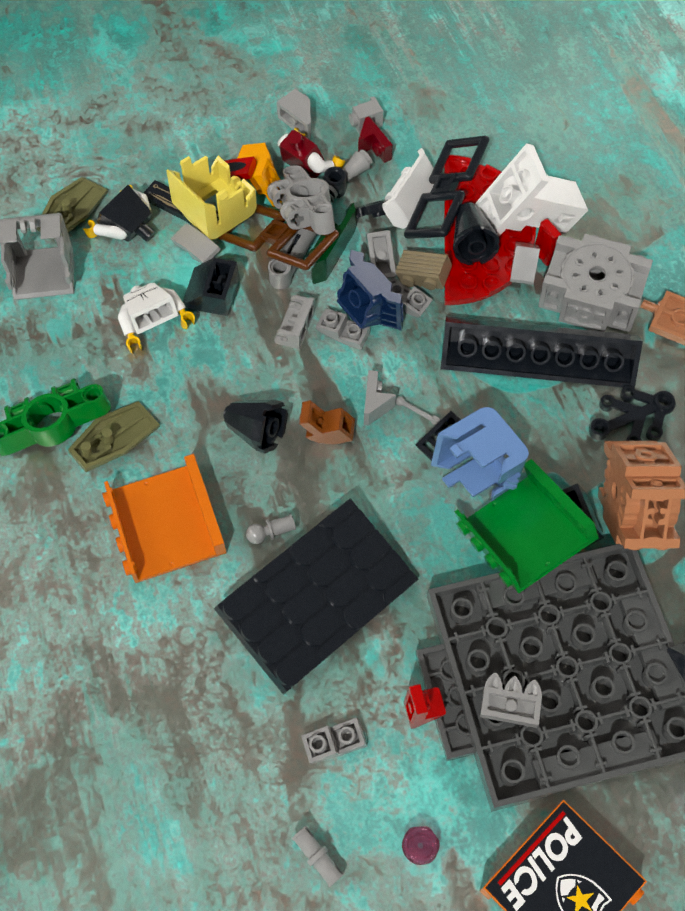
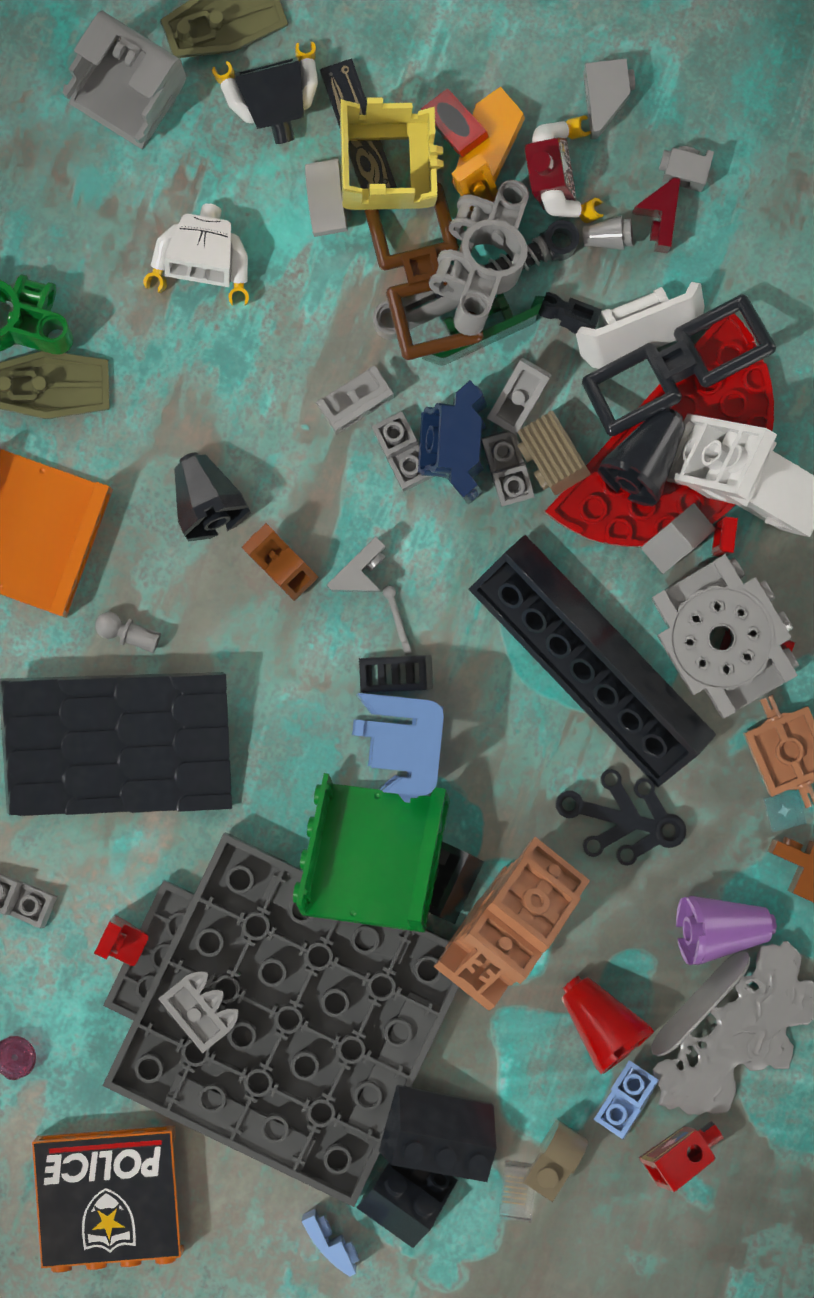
camera: 40 degrees right, 25 degrees up
black slope [183,258,239,316] -> none

